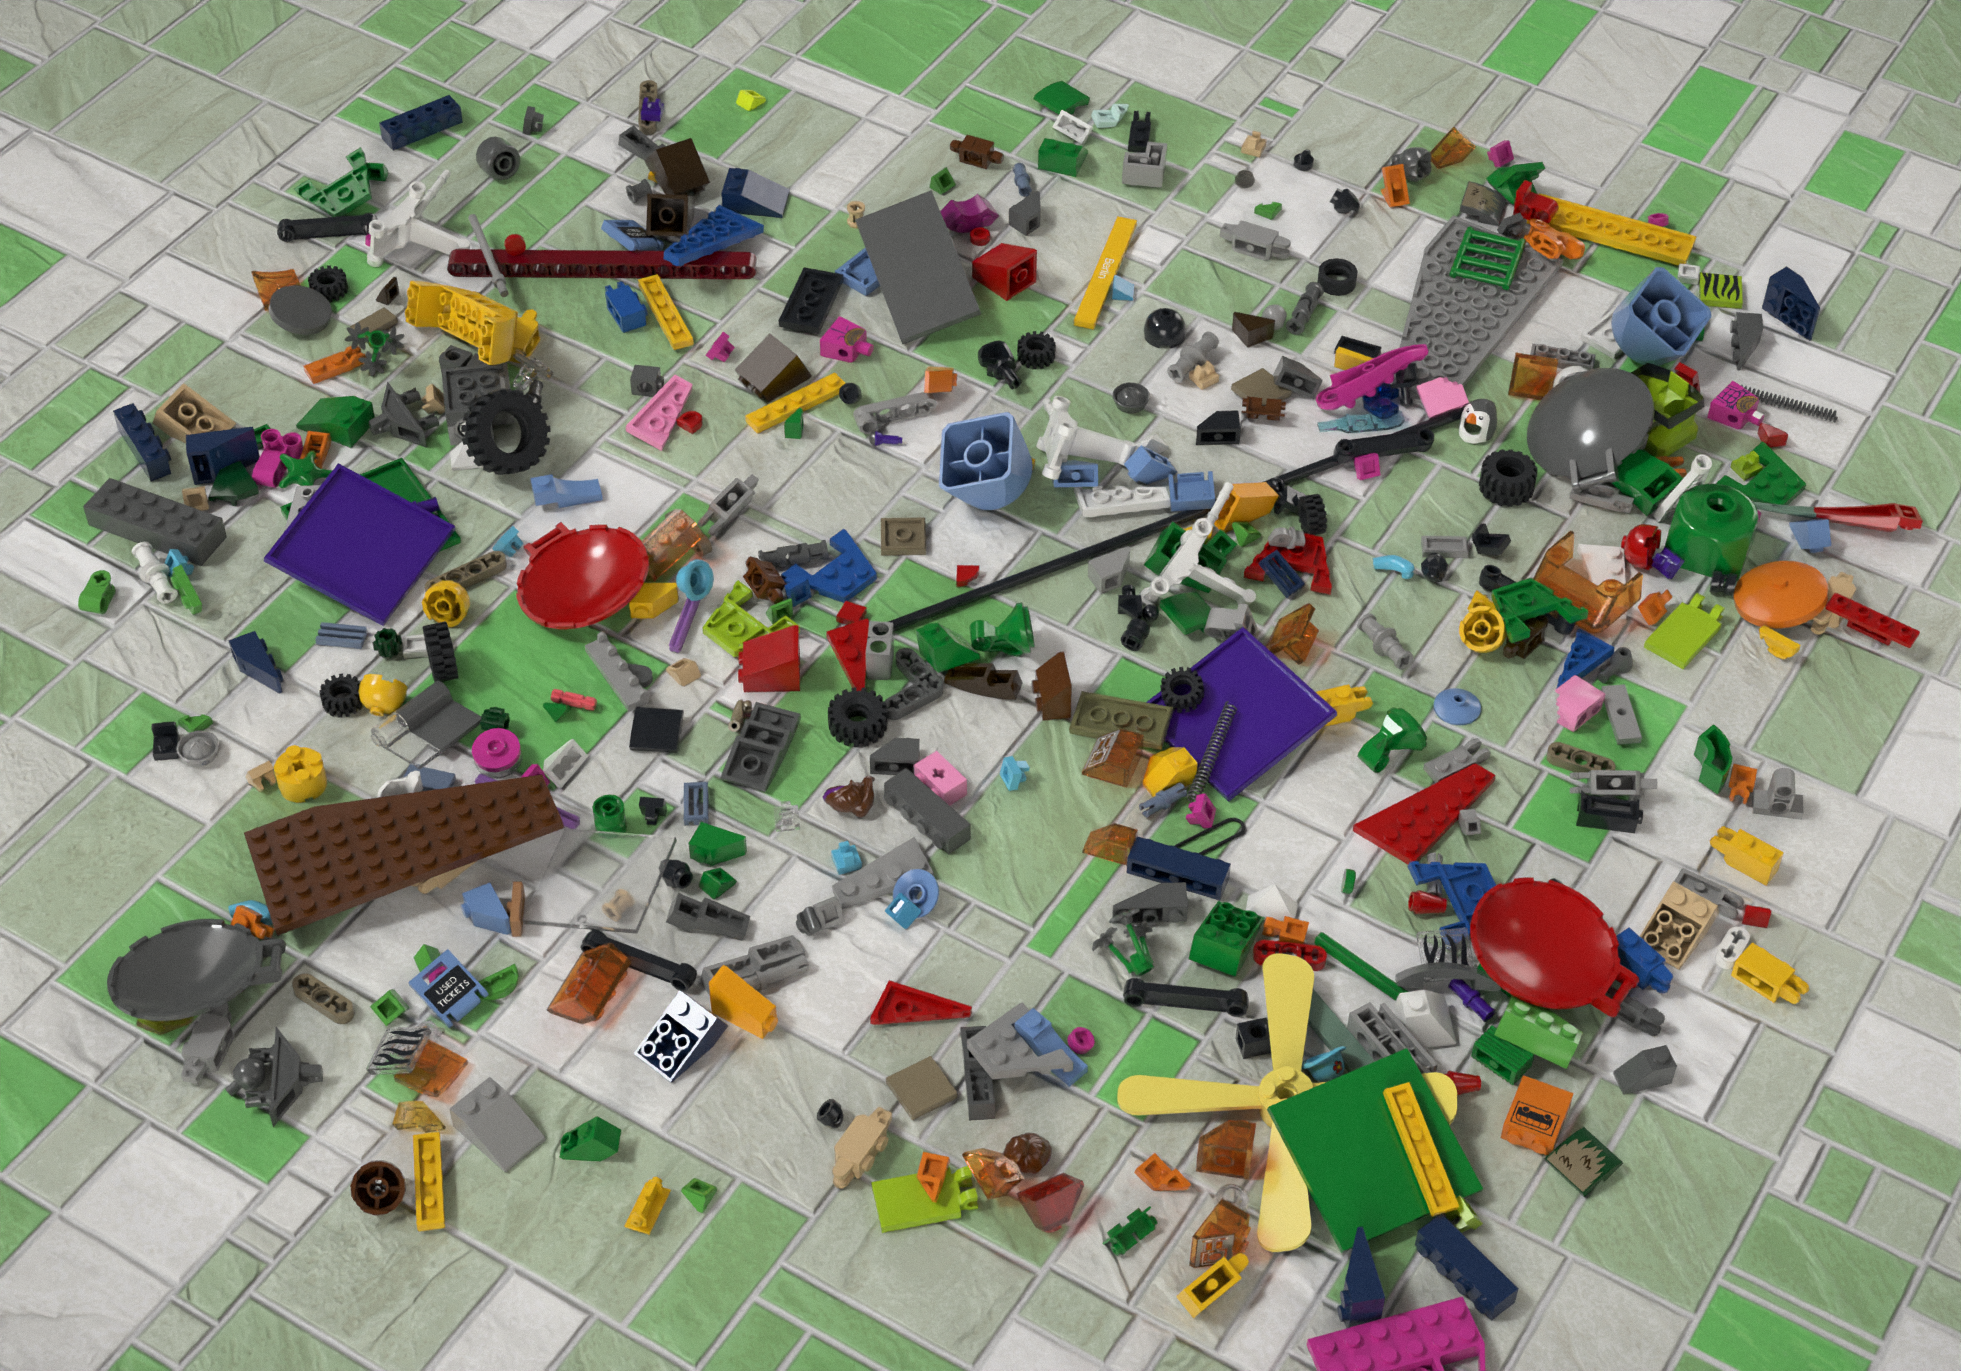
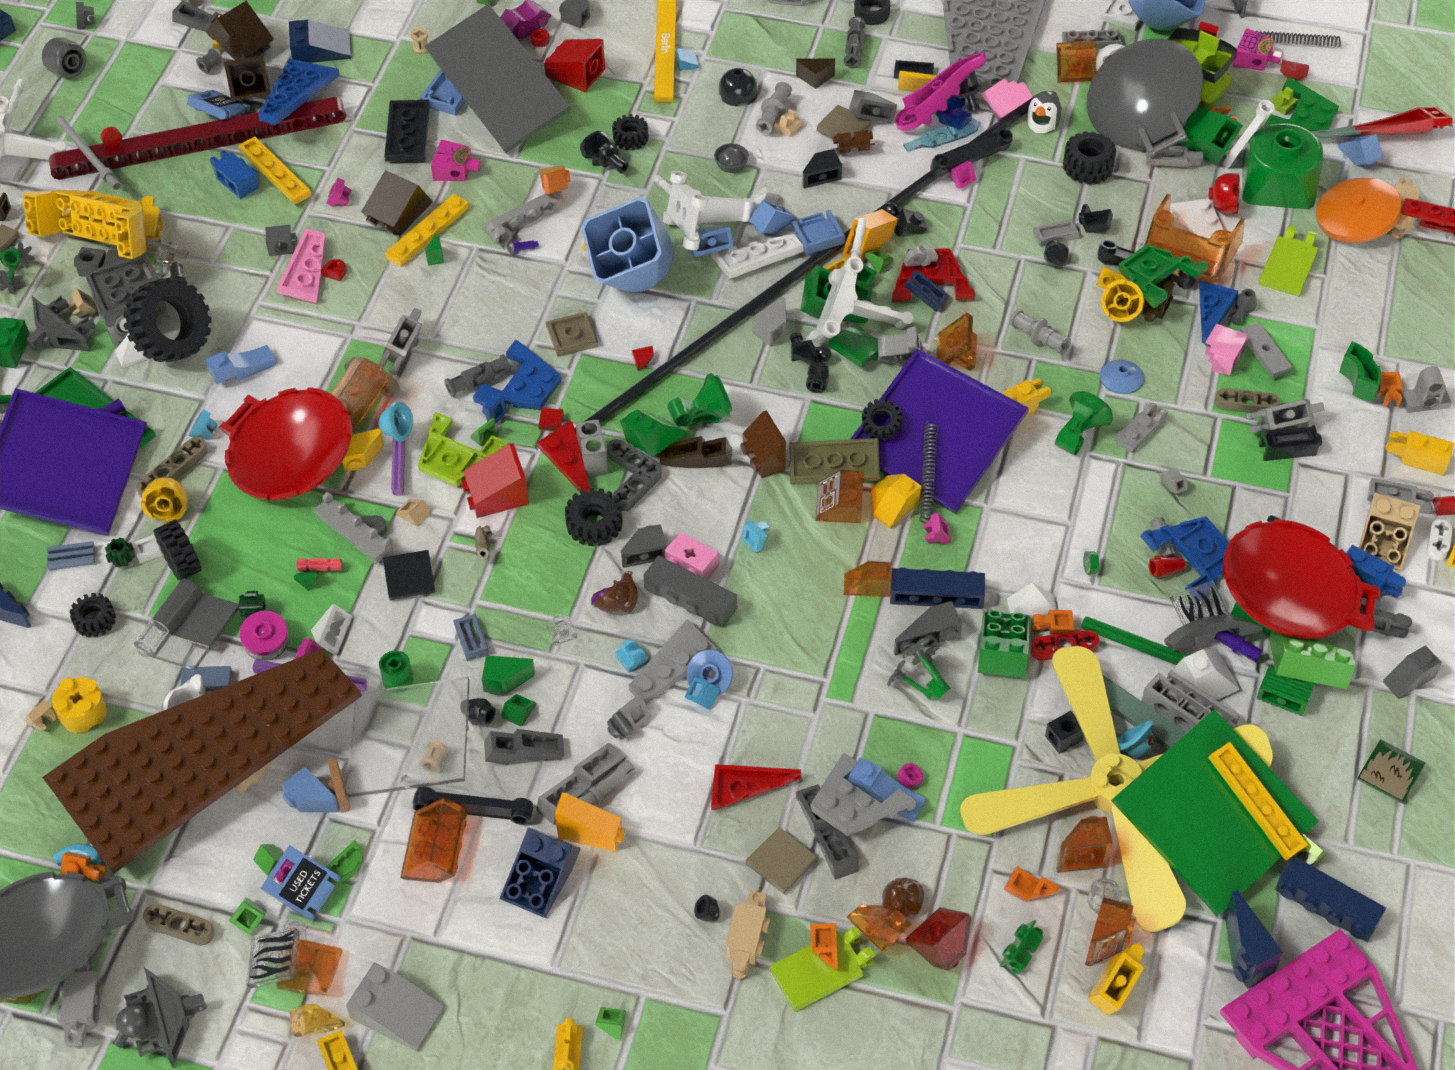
camera: 15 degrees left, 5 degrees up
yellow cylinder [359,674,408,717] -> none
green slope [559,1116,621,1162] -> none
black tile [639,797,667,826] -> none
dark grey slope [720,702,801,792] -> none
reddish brown piece [743,556,786,604] -> none
black tile [839,383,862,404] -> none
black piece [1123,978,1249,1017] -> none
sand blue pin [1139,782,1187,818] -> none
black piece [1175,818,1245,855] -> none
light grey piece [1262,304,1287,330] -> none
black tyre [1297,494,1327,535] -> none
red wing [1353,763,1496,865] -> none
medium azure arm [1373,555,1415,579] -> none
red cone [1443,1071,1481,1095] -> none
orange brick [1500,1075,1574,1155] -> none
orange plate [1637,589,1672,625] -> none
dark purple tile [1652,547,1685,579] -> none
black wheel [1709,570,1737,596] -> none
yellow tile [1759,625,1801,659] -> none

